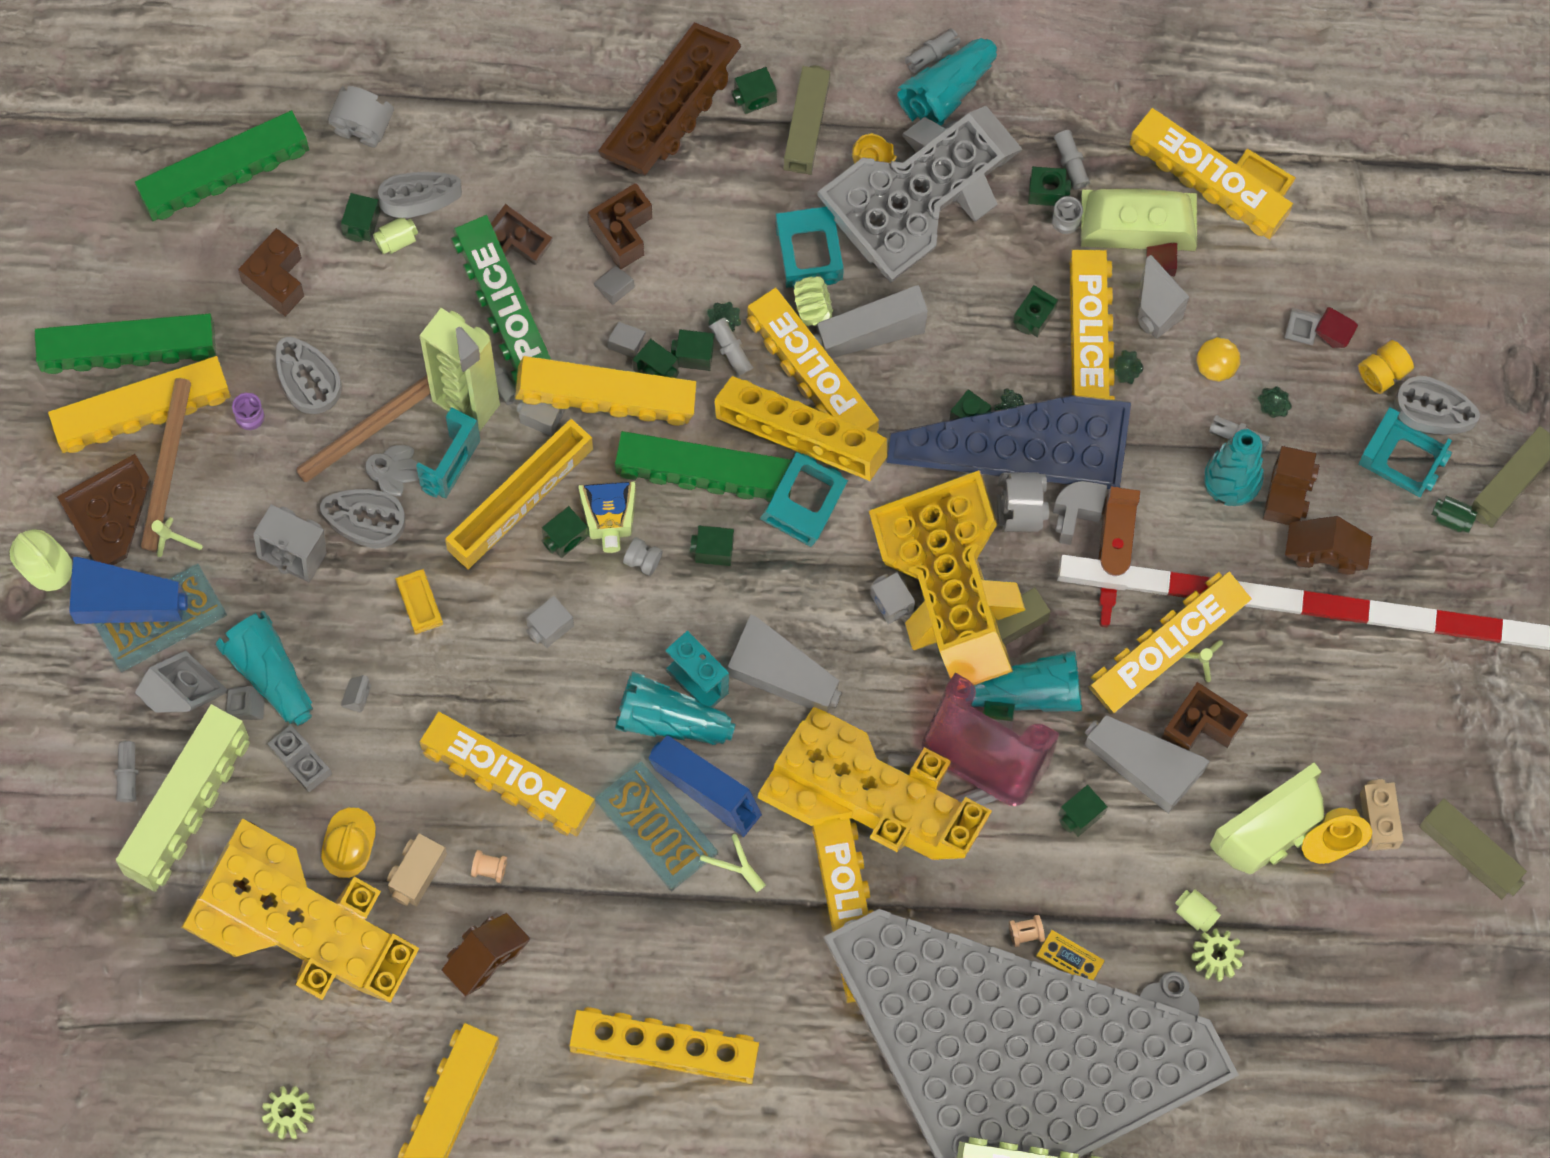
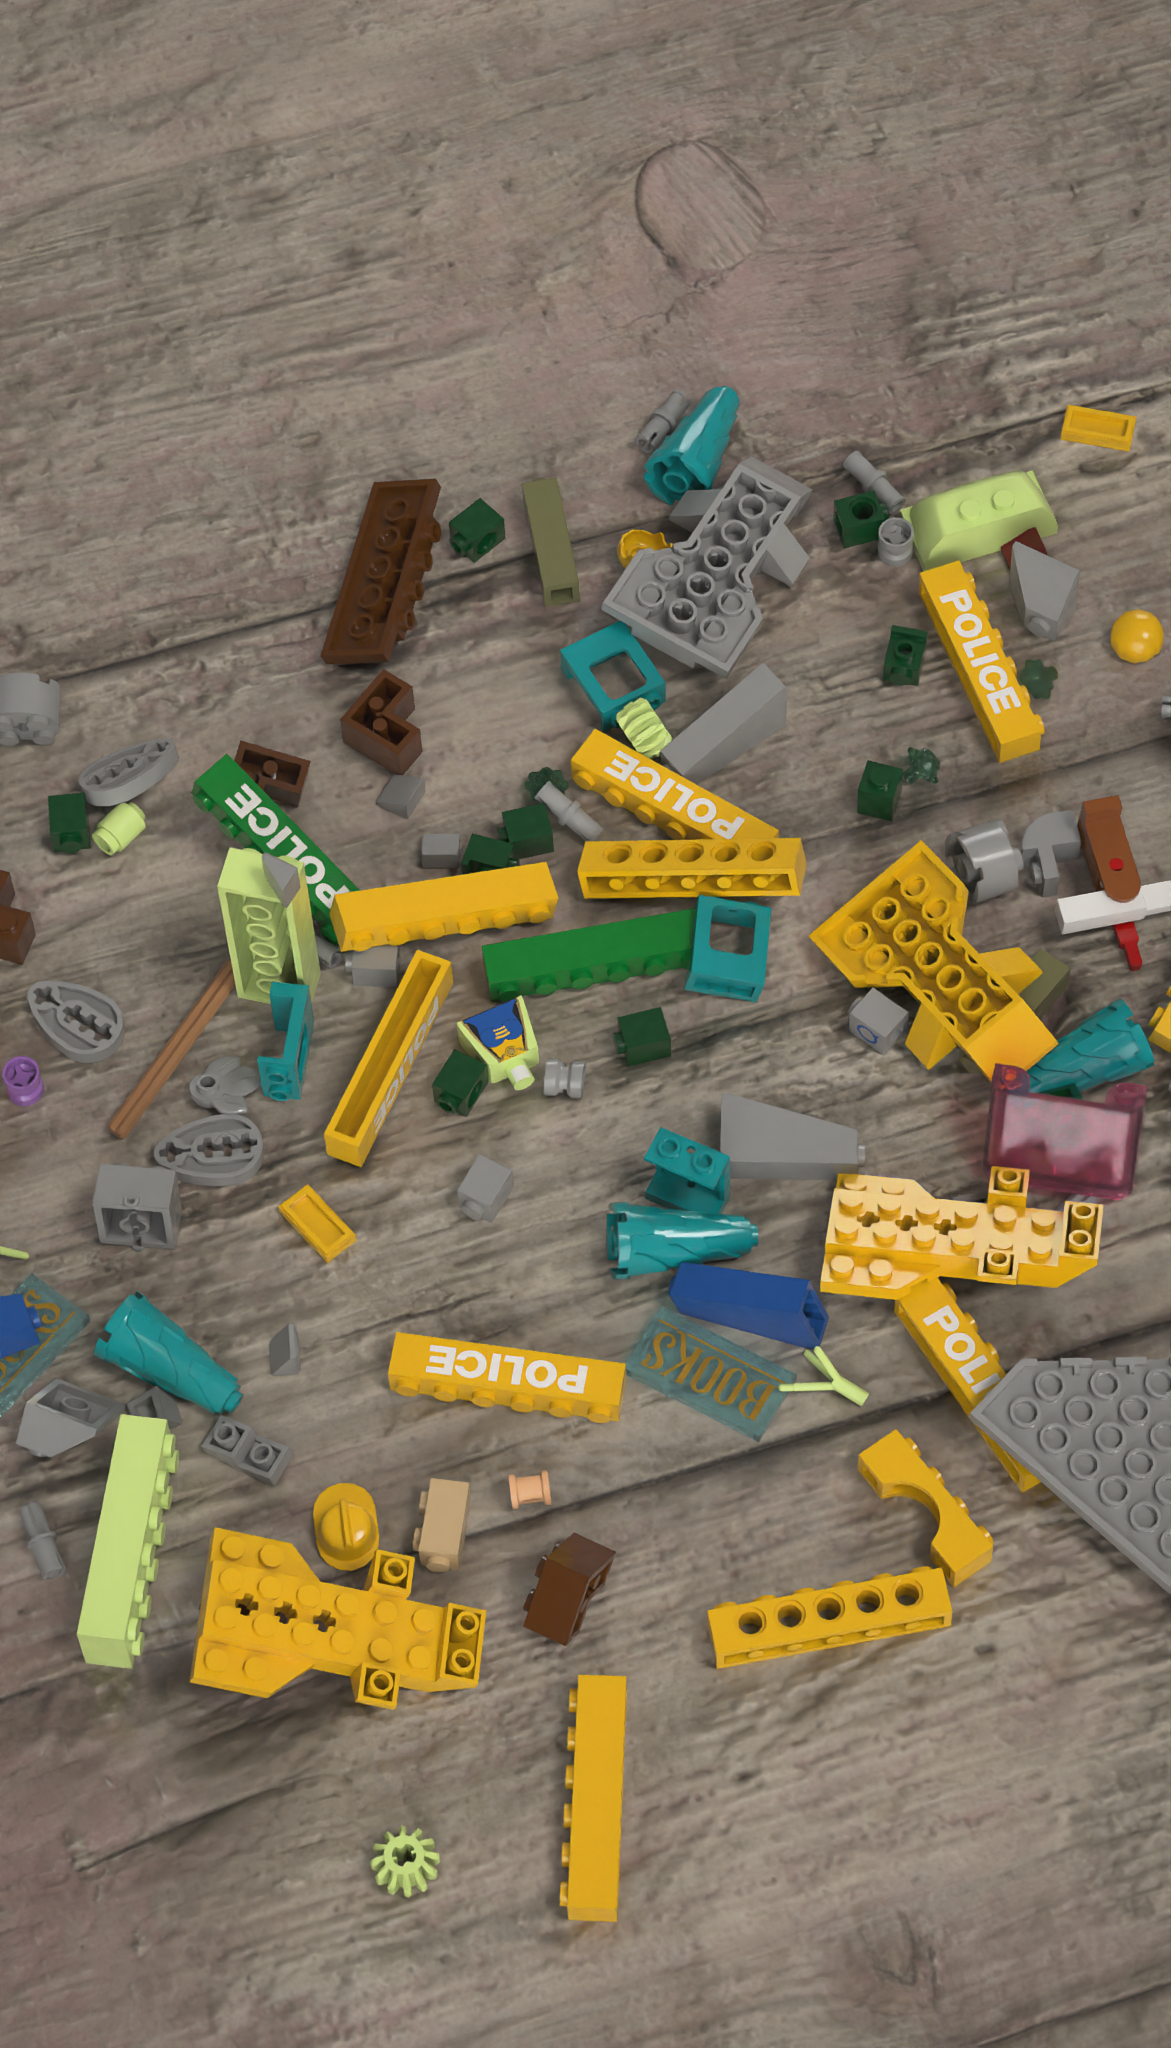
camera: 15 degrees left, 10 degrees down
dark blue wing [886,395,1131,489] -> none
yellow brick [1130,108,1293,240] -> none
none -> yellow arch [858,1429,994,1587]

